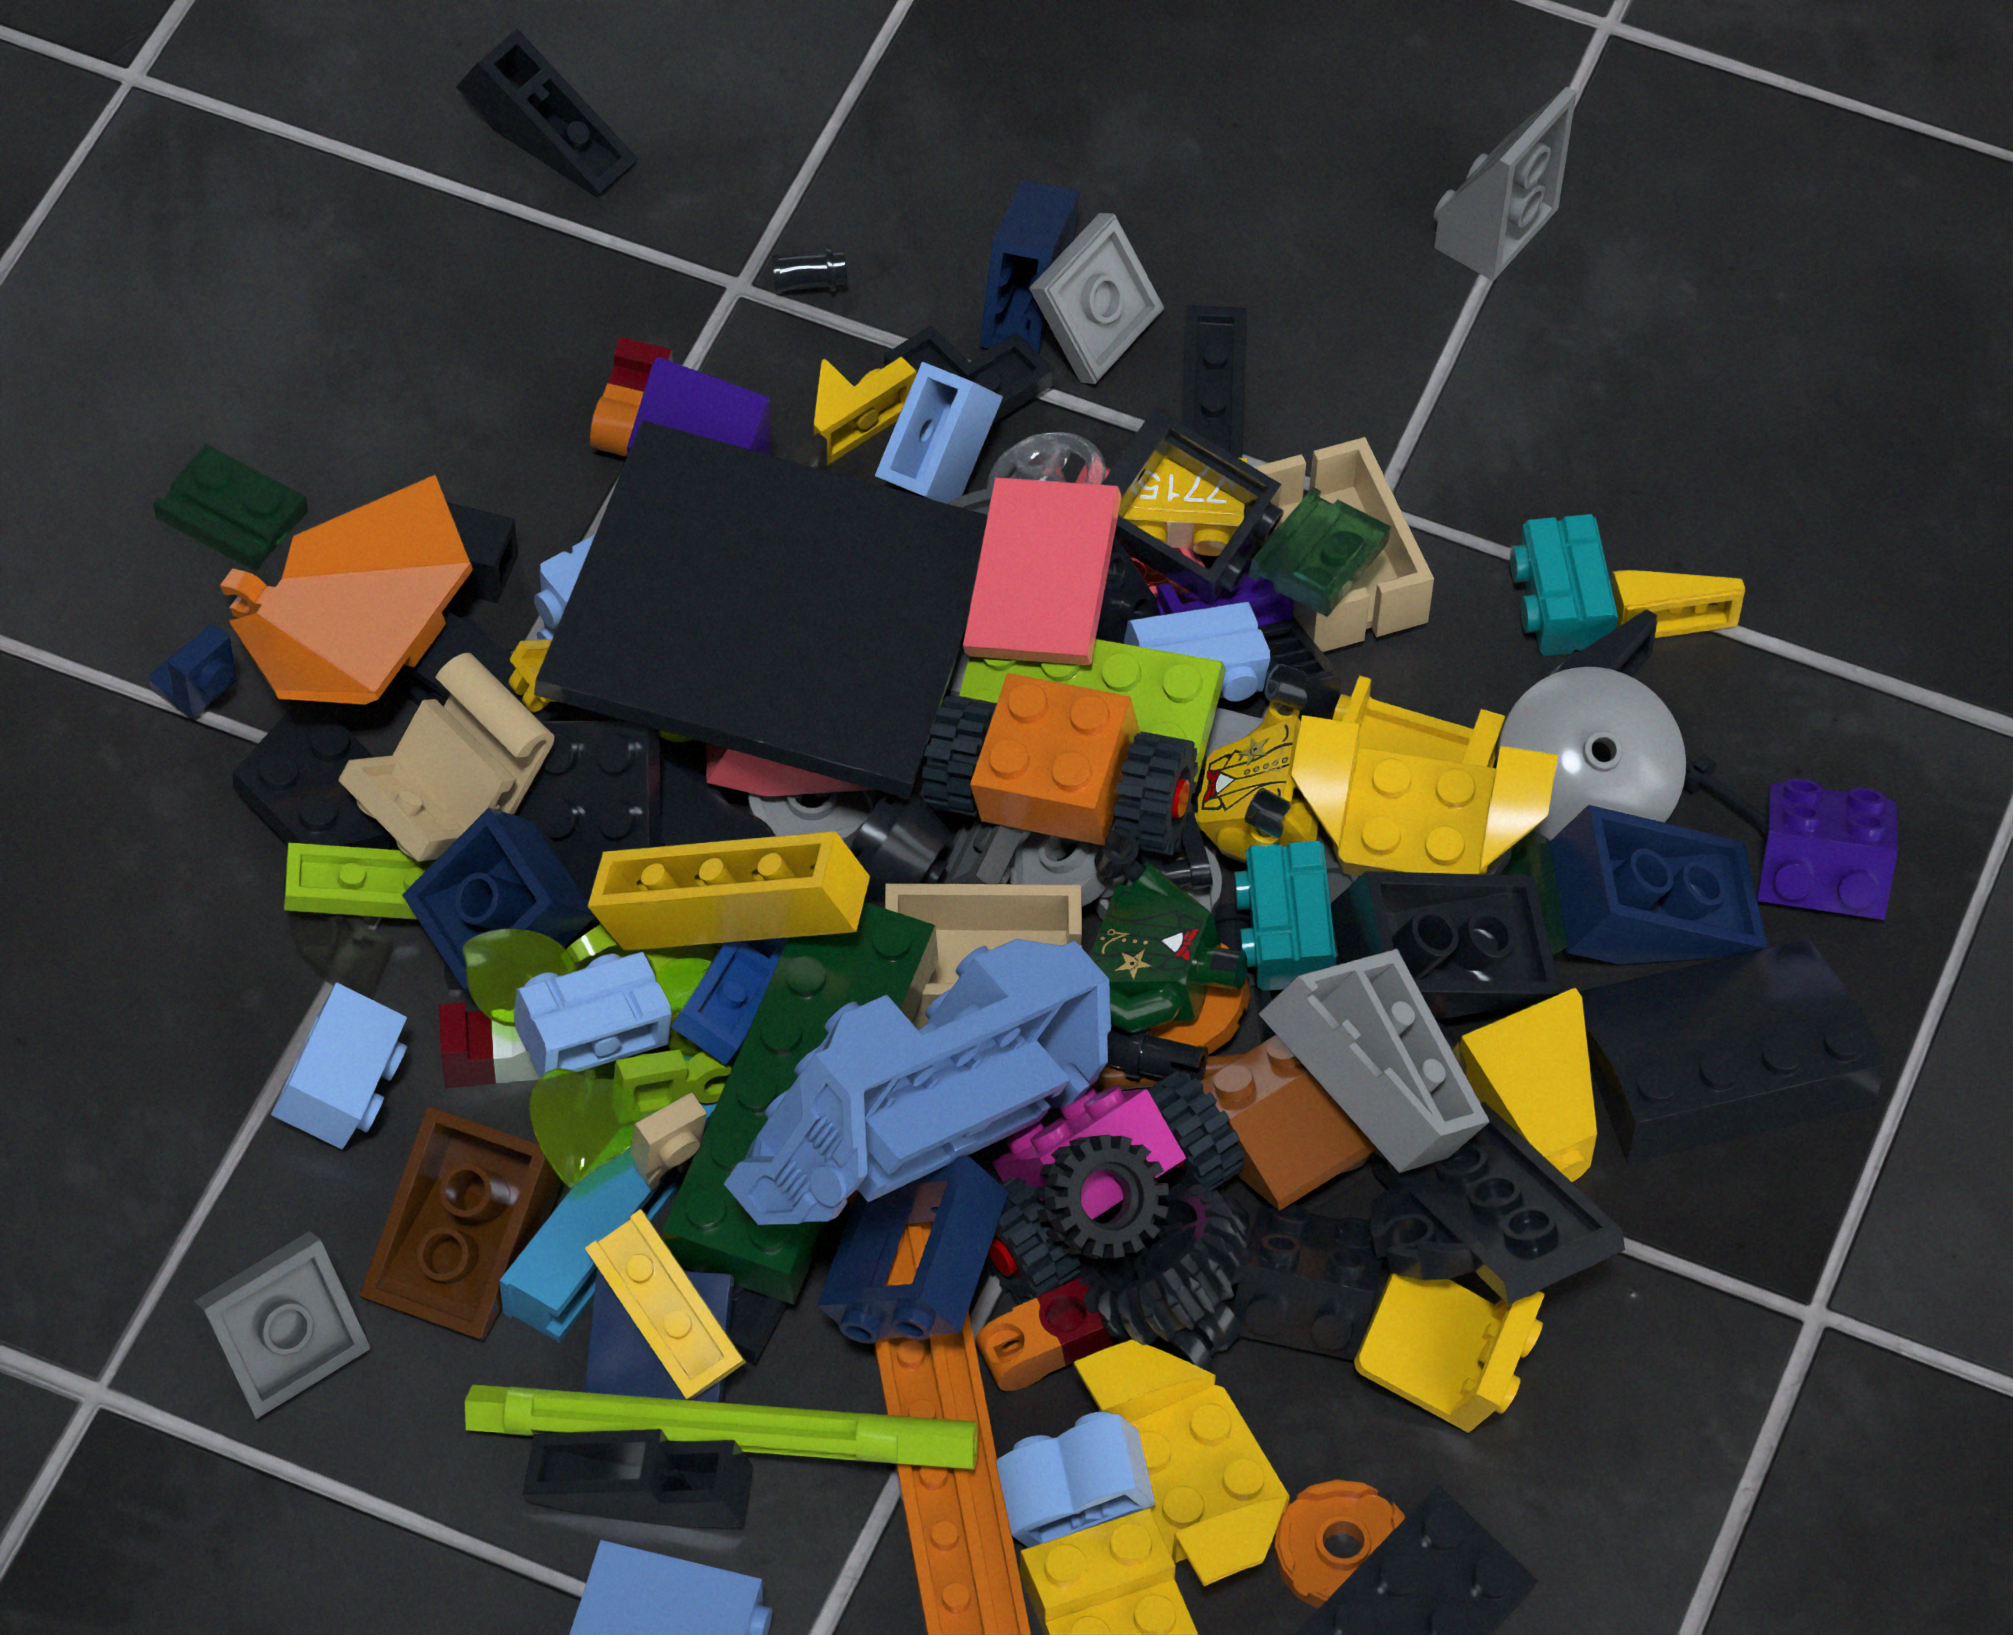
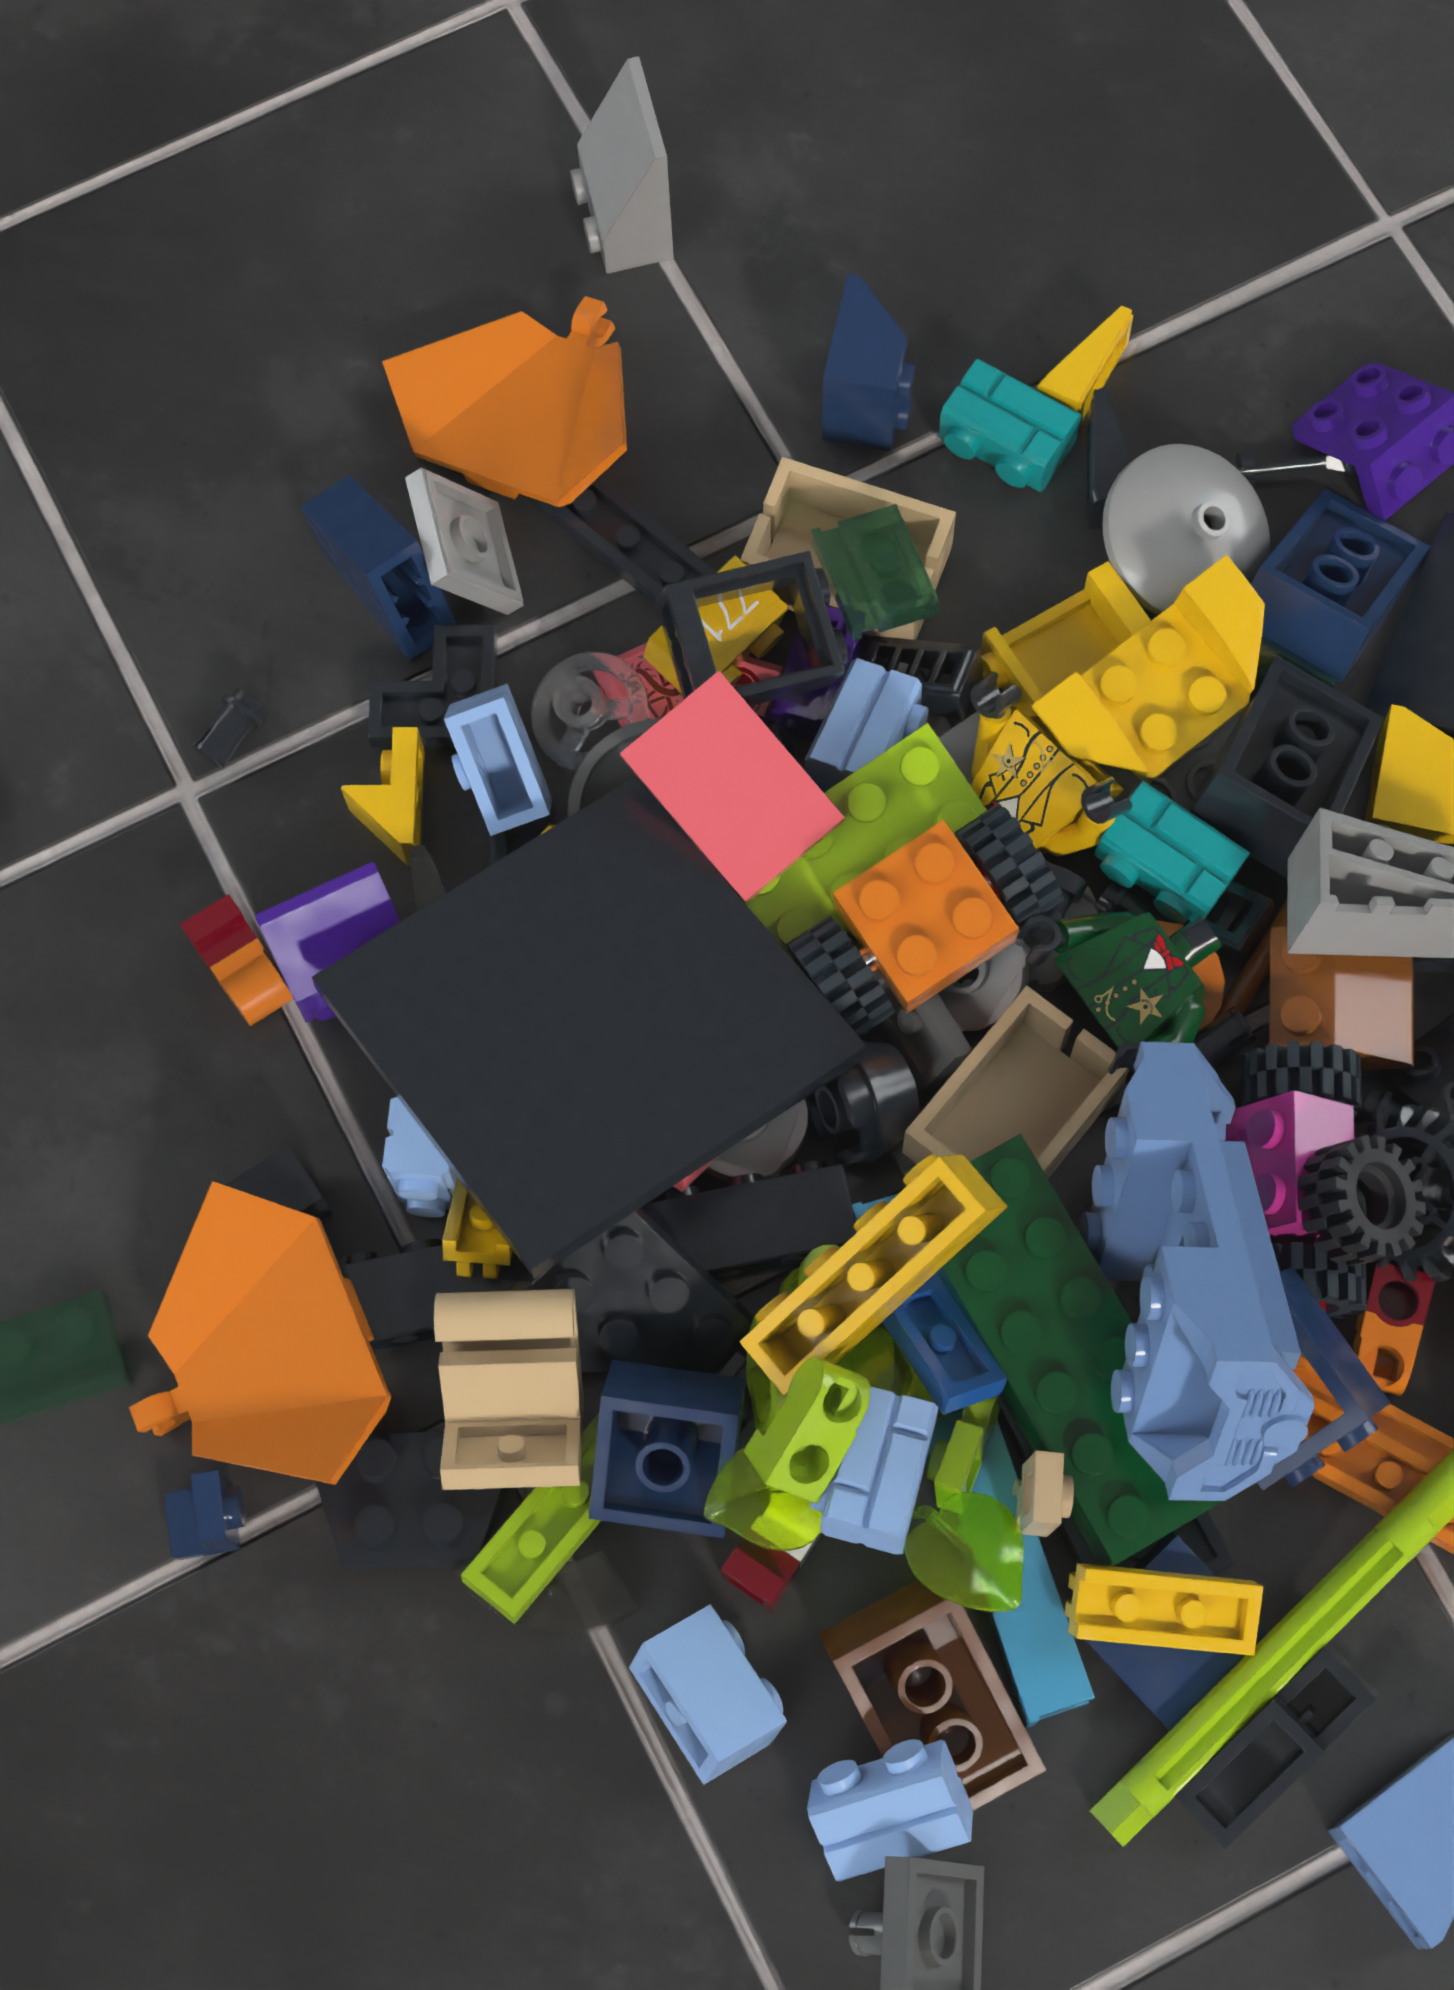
camera: 45 degrees left, 15 degrees up
none -> orange panel [382,296,627,507]
none -> lime leg [744,1357,870,1504]
none -> light blue brick [807,1739,973,1882]
none -> dark blue slope [822,273,916,451]

